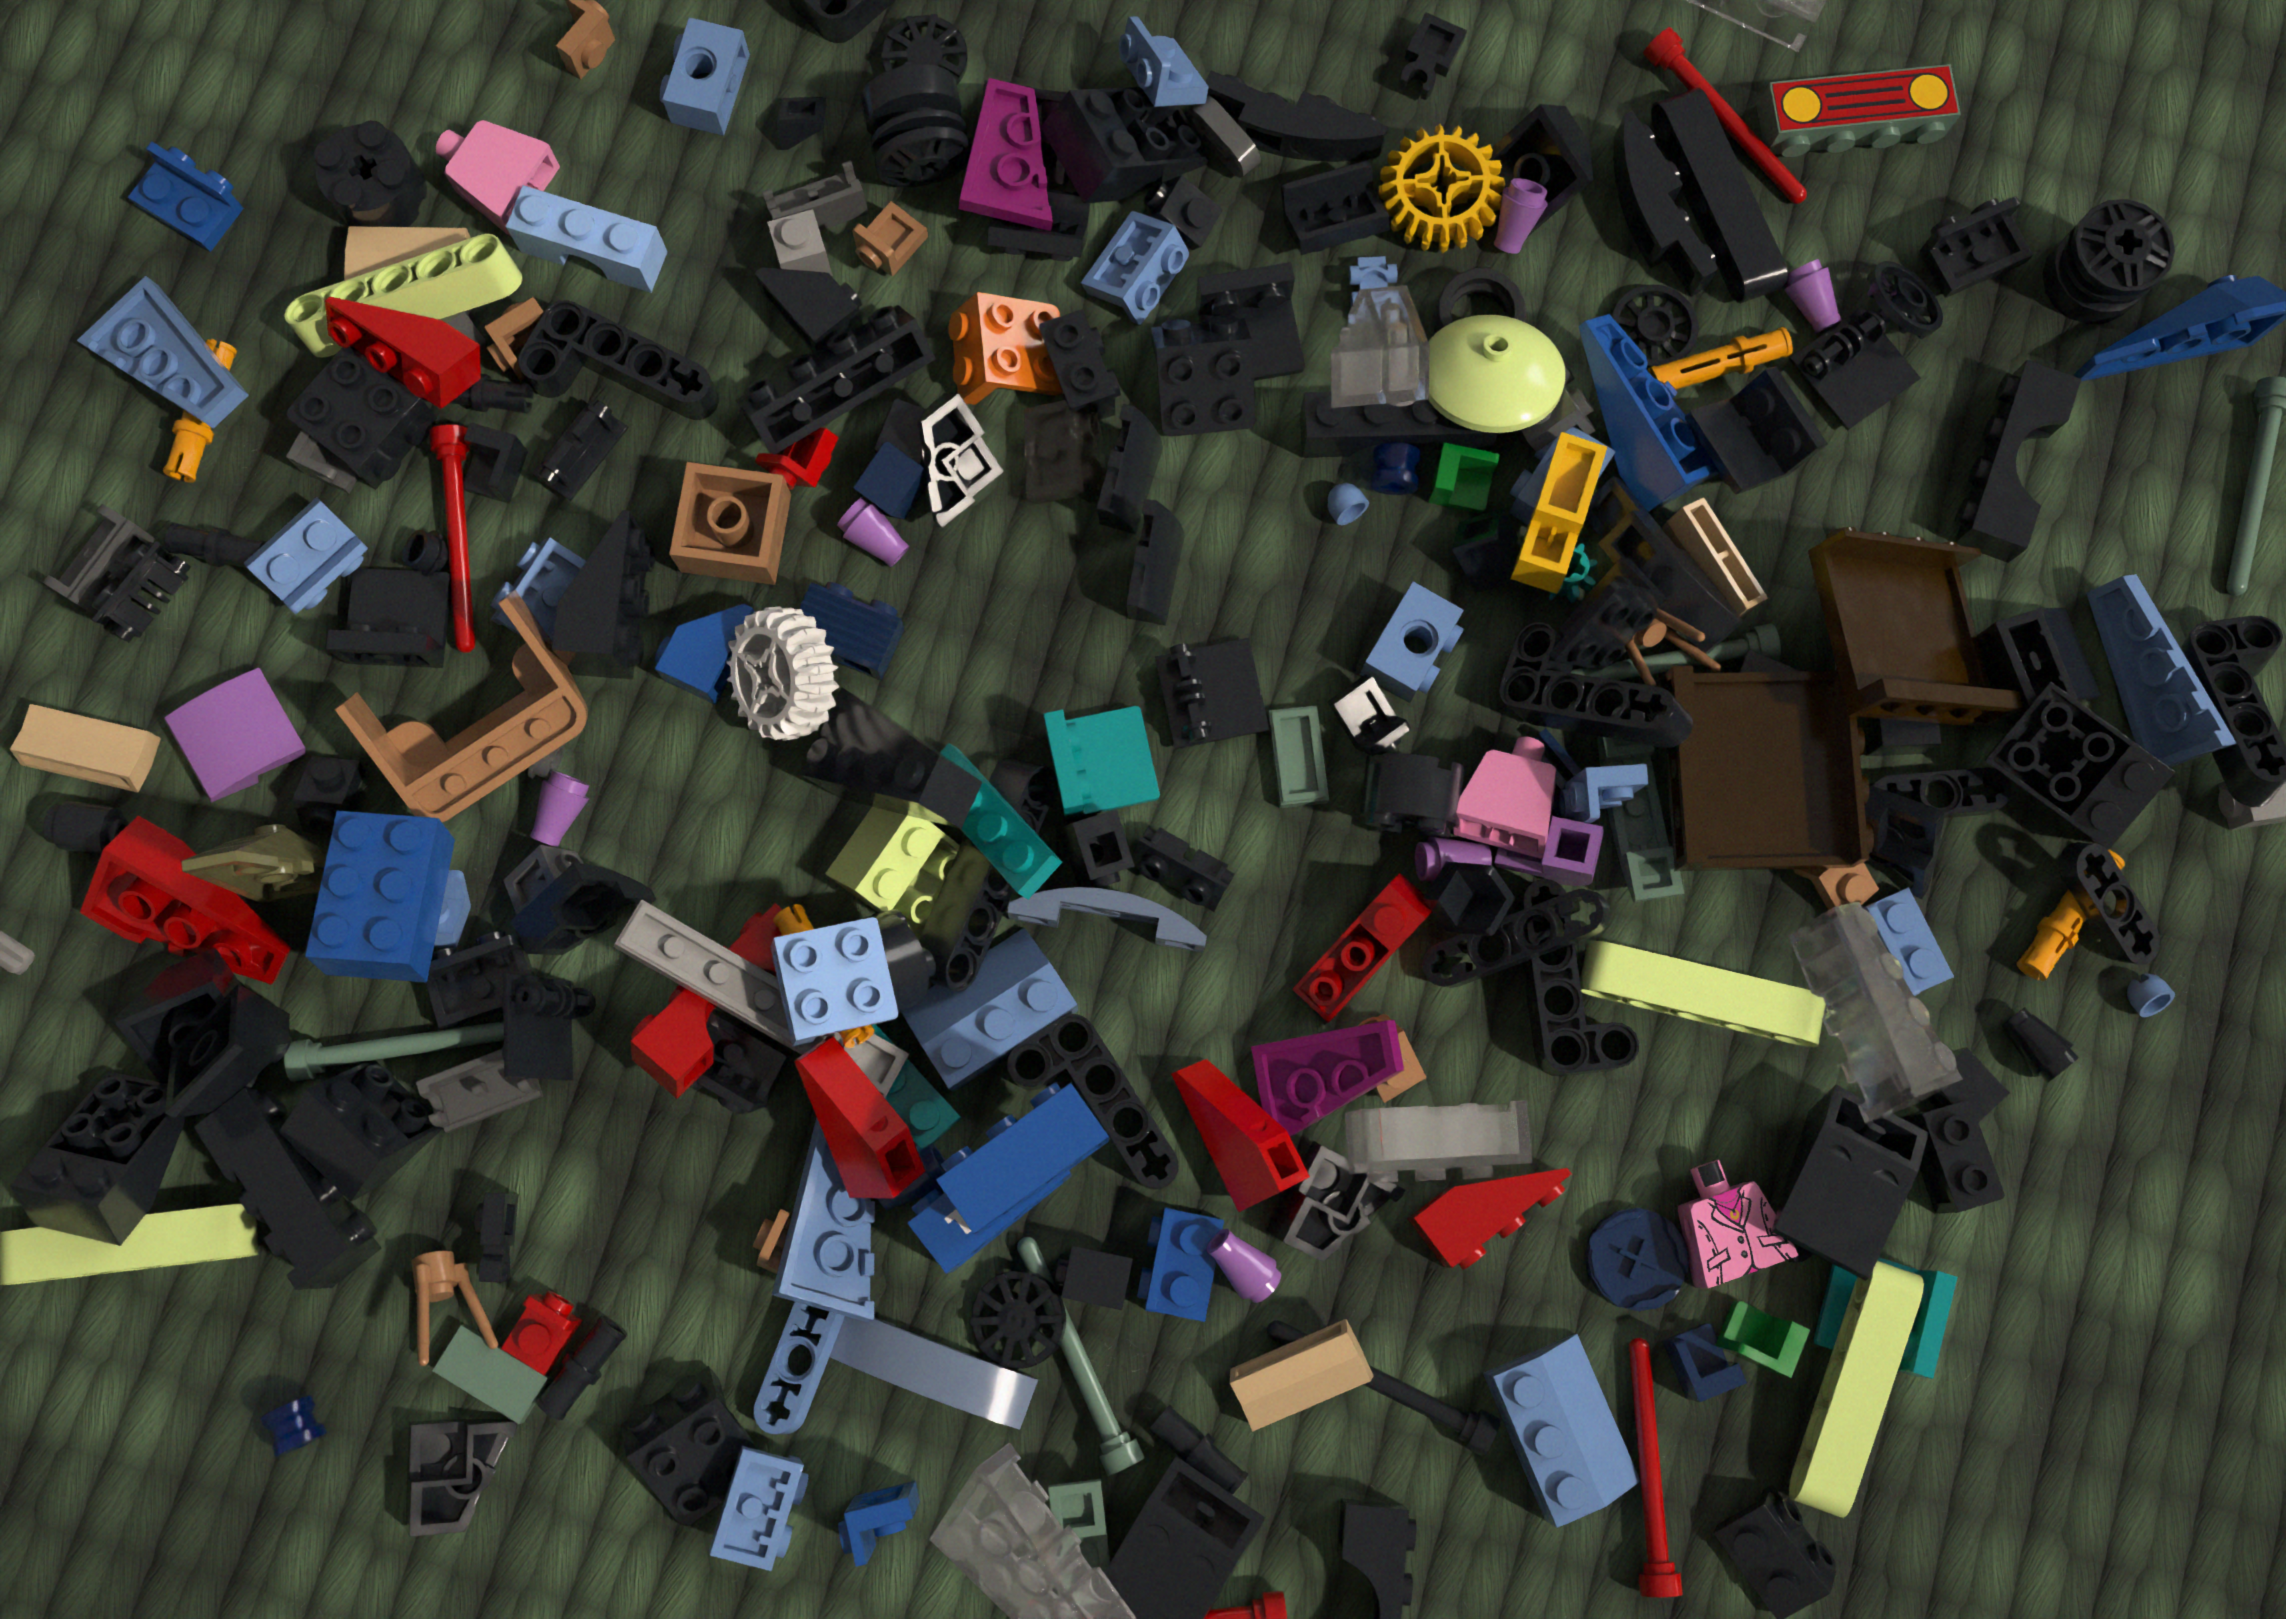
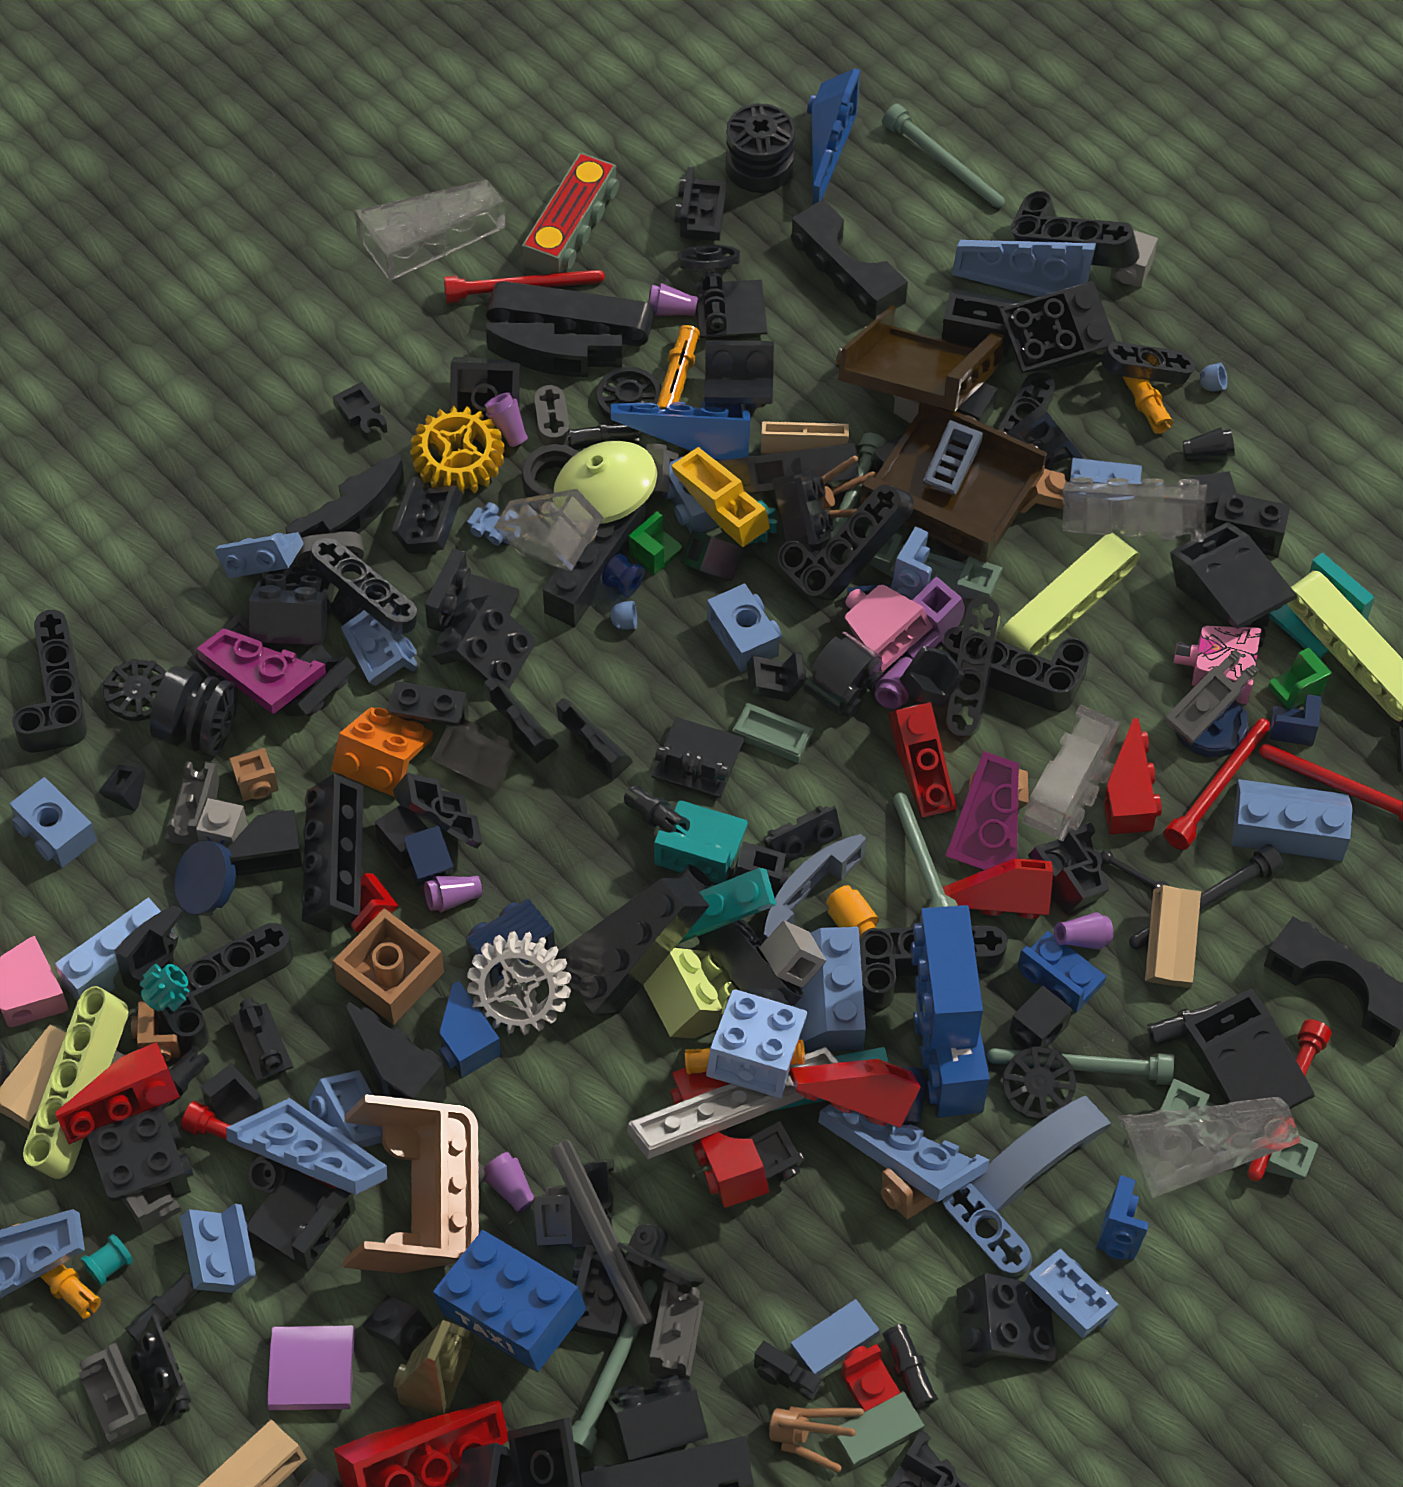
camera: 55 degrees left, 20 degrees down
none -> teal bush [80,1234,134,1287]
none -> black slope [114,906,184,996]
none -> teal gear [140,963,189,1012]
none -> dark blue tile [174,840,236,916]
none -> medium blue wing [226,1098,387,1195]
none -> black beam [311,538,417,634]
none -> dark grey beam [534,385,569,446]
none -> dark grey axle [550,1140,654,1328]
none -> black pin [567,422,639,450]
none -> black pin [624,785,690,835]
none -> light grey brick [760,920,827,988]
none -> medium blue tile [790,1299,880,1376]
none -> light orange brick [826,885,879,942]
none -> sand green piece [893,793,958,908]
none -> sand blue slope [923,420,982,496]
none -> black hinge [1101,850,1169,890]
none -> red piece [1163,718,1270,850]
none -> dark grey hinge [1164,650,1259,745]

